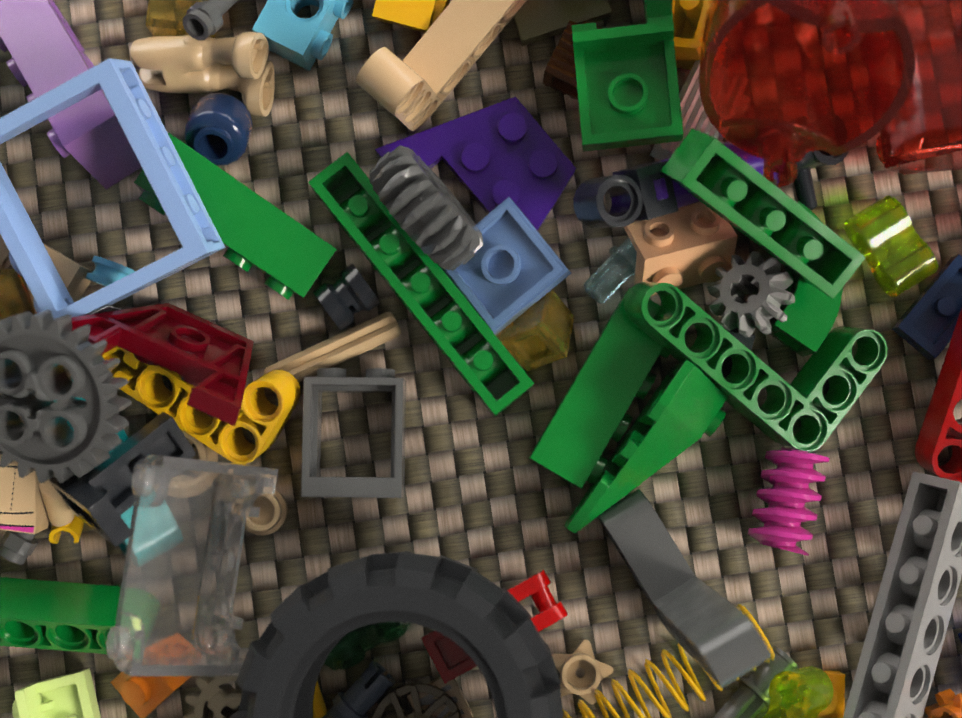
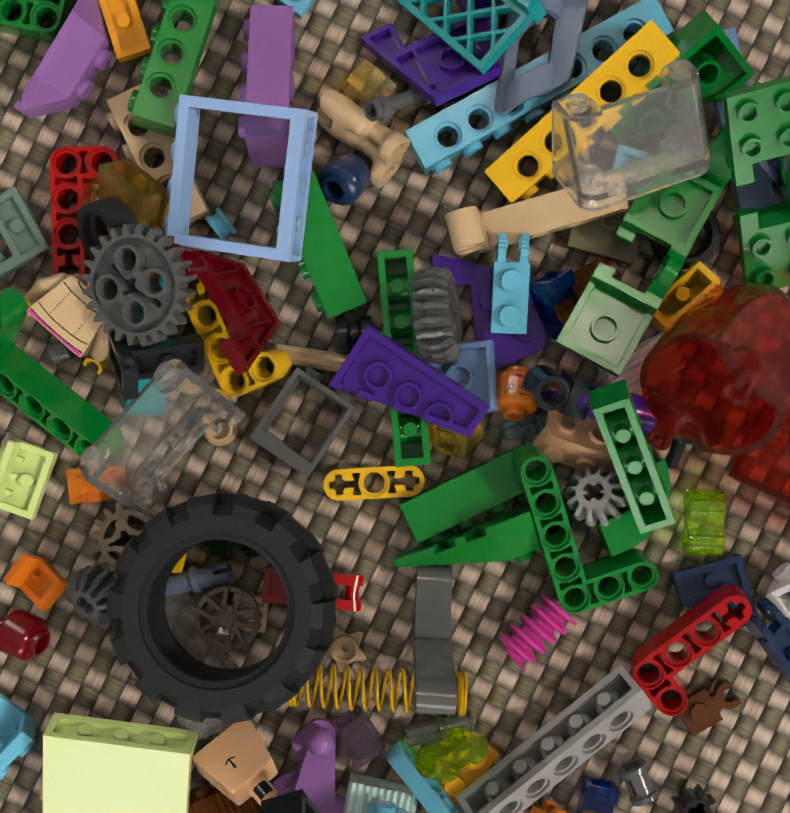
camera: 35 degrees right, 5 degrees up
none -> yellow beam [323,465,425,501]
none -> dark purple wing [329,324,490,437]
none -> medium azure hinge [490,232,530,334]
none -> orange head [496,366,538,421]
none -> clear blue leg [529,269,577,341]

